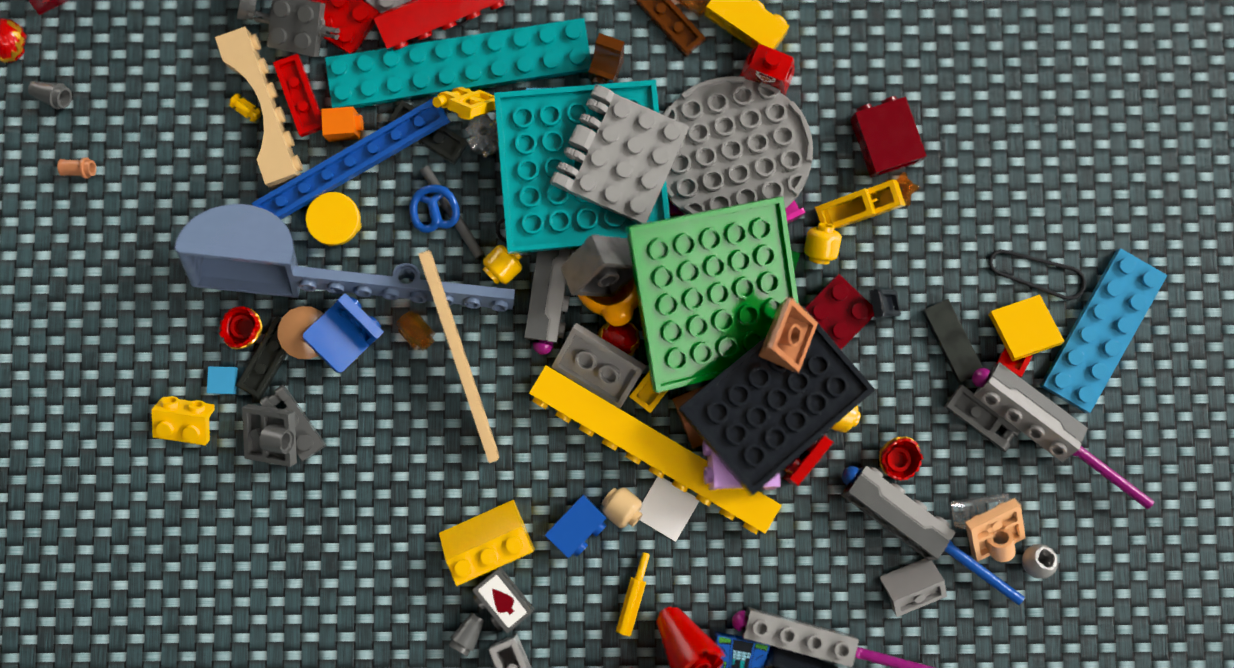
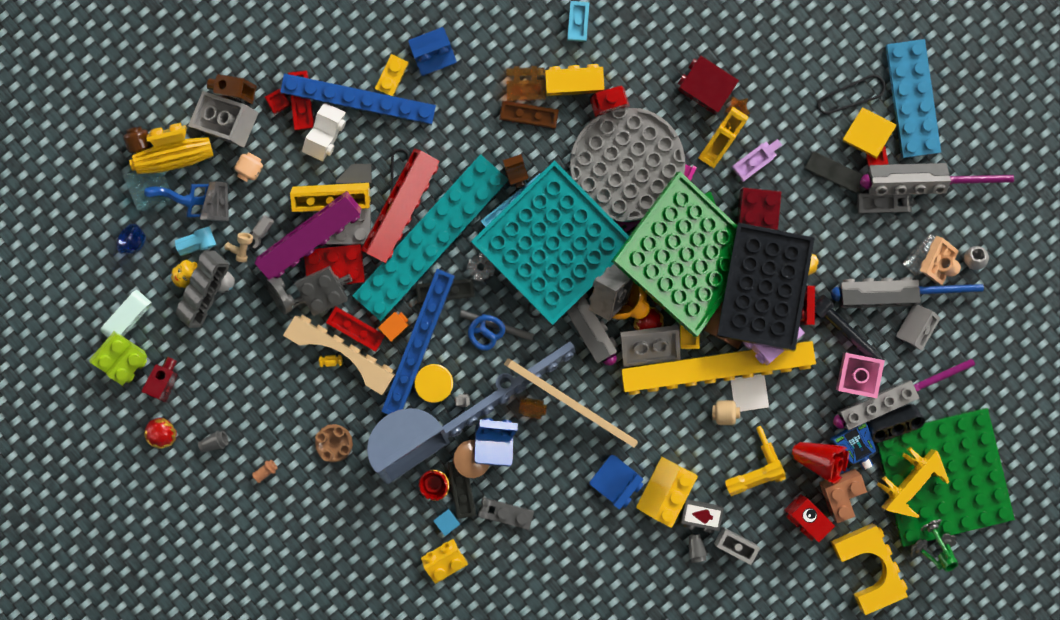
camera: 40 degrees left, 5 degrees up
dark grey plate [242,404,297,467] -> none
yellow plate [432,87,496,120] -> none
yellow head [482,245,522,284] -> none
blue brick [545,494,607,558] -> none
light grey hinge [550,85,690,224] -> none
nougat slope [759,297,818,372] -> none
yellow head [804,223,842,264] -> none
black tile [870,289,901,318] -> none
red hair [879,436,923,481] -> none
none -> medium nougat dish [315,424,353,462]
none -> light grey bar [455,394,470,407]
none -> blue bracket [590,455,644,510]
none -> yellow axle [725,460,785,496]
none -> lavender hinge [732,139,782,182]
none -> black piece [815,294,885,360]
none -> bright pink slope [836,352,885,398]

